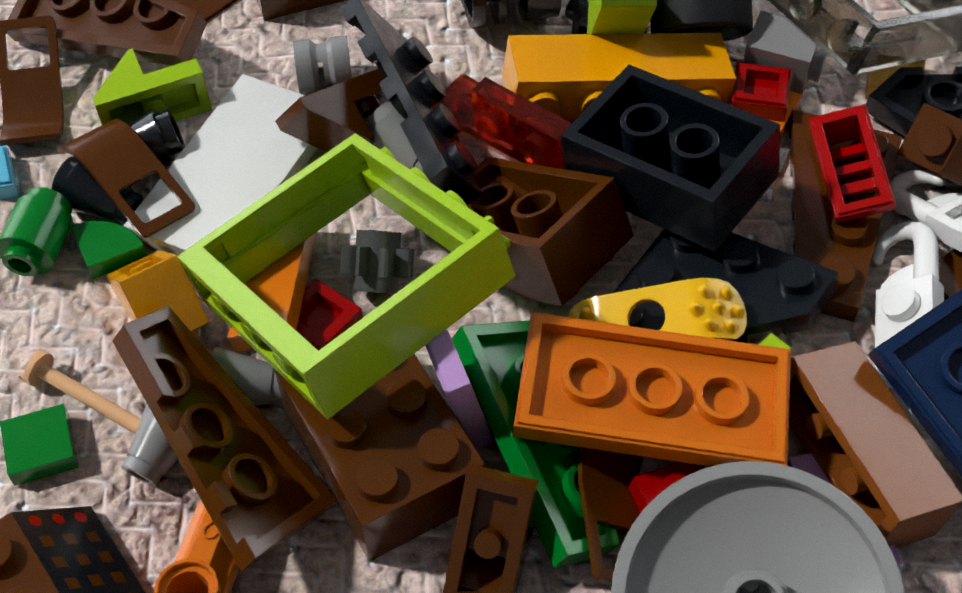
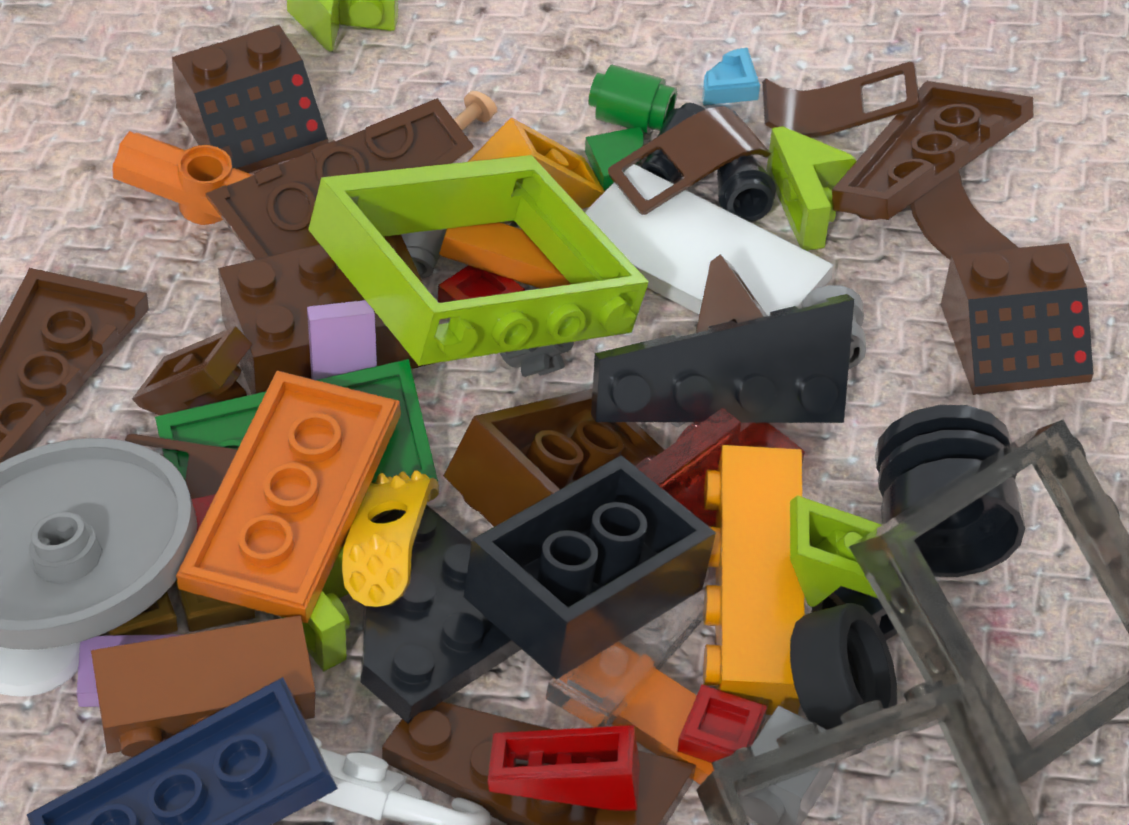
camera: 95 degrees right, 5 degrees down
green tile [0,404,79,486] -> none

